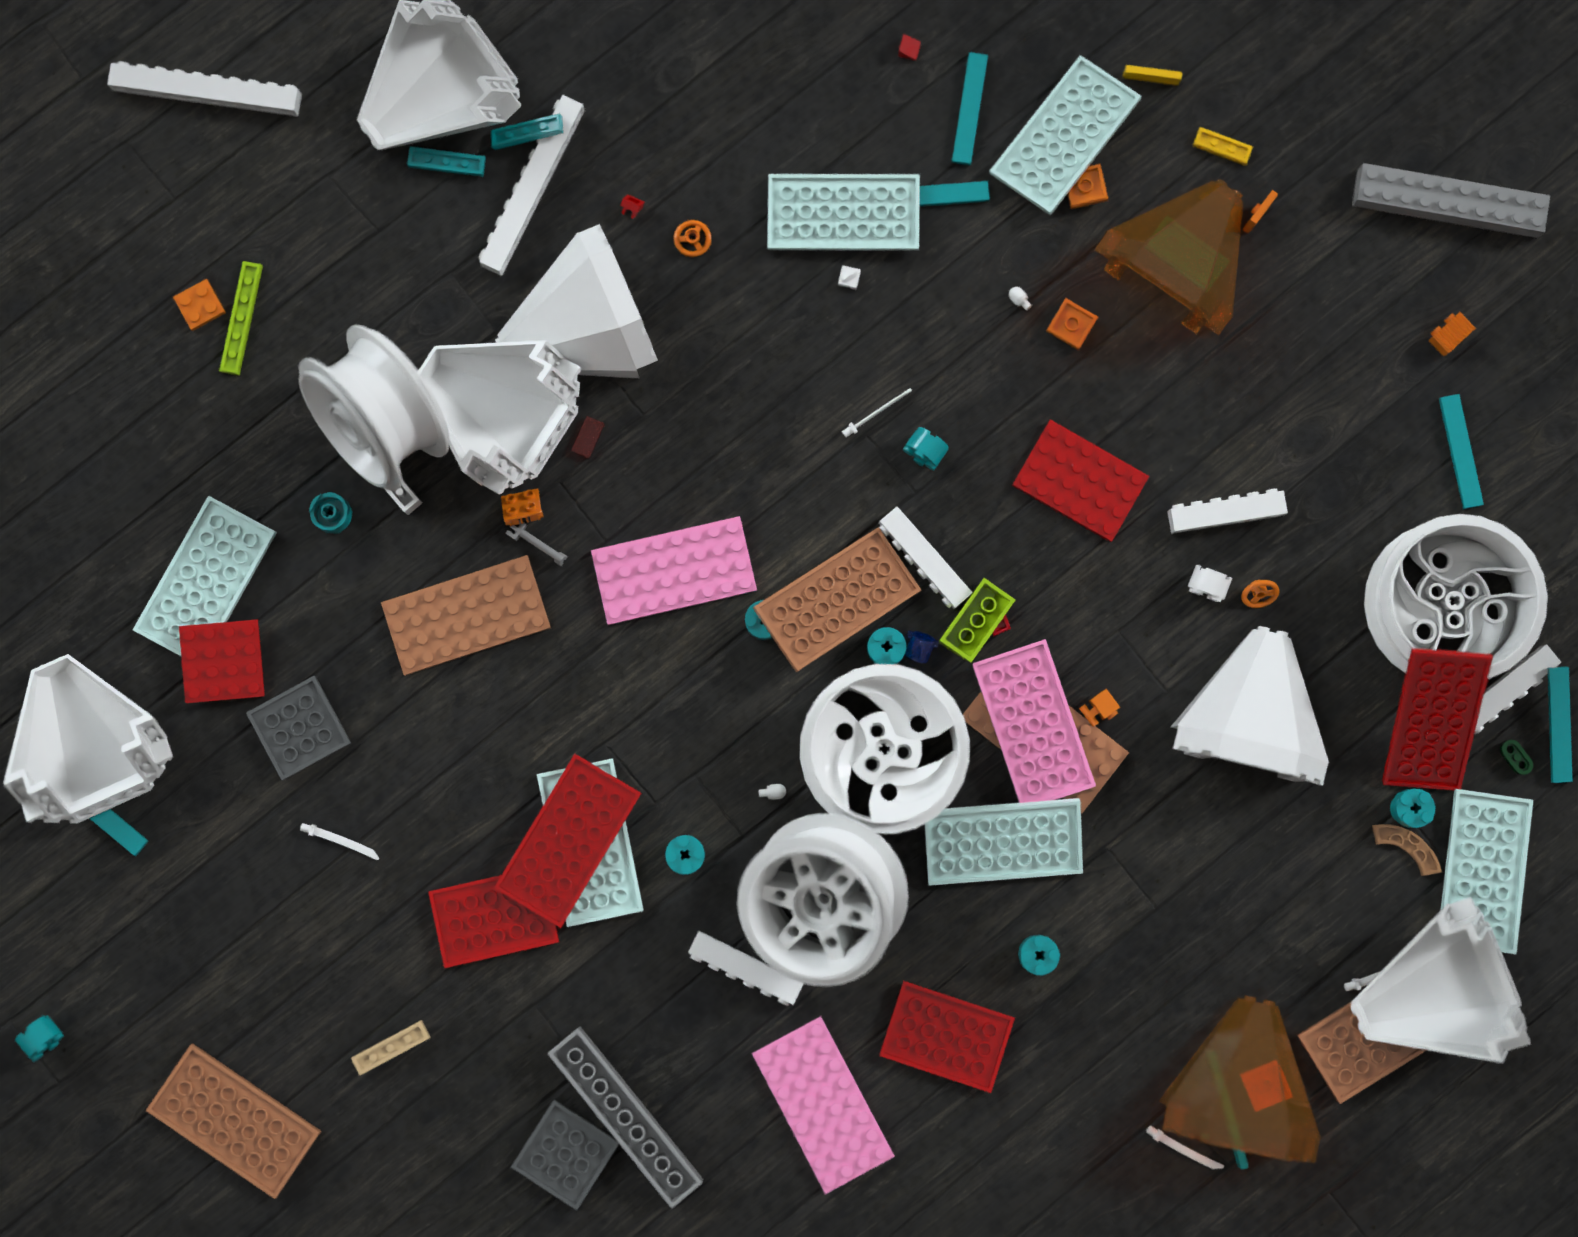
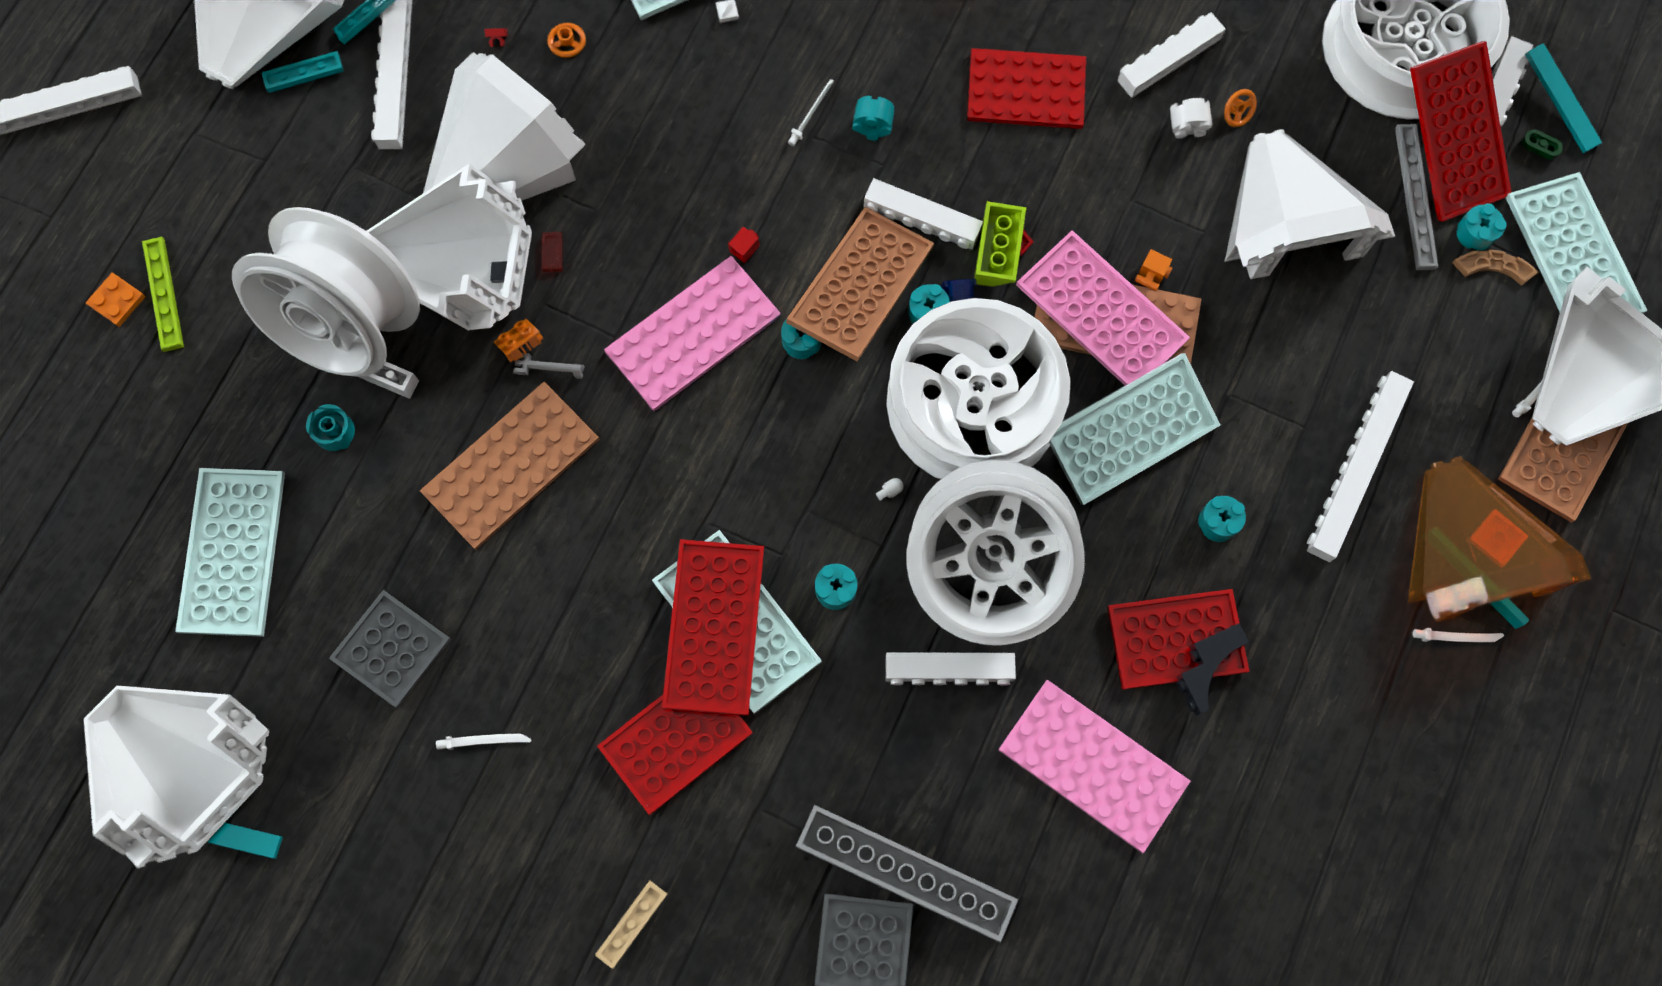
camera: 25 degrees left, 10 degrees down
red plate [179,620,265,703] -> none
none -> black tile [490,261,507,283]
none -> red brick [728,227,760,263]
none -> black arch [1176,623,1249,716]
none -> white brick [1307,371,1414,562]
none -> light grey tile [1395,124,1438,270]

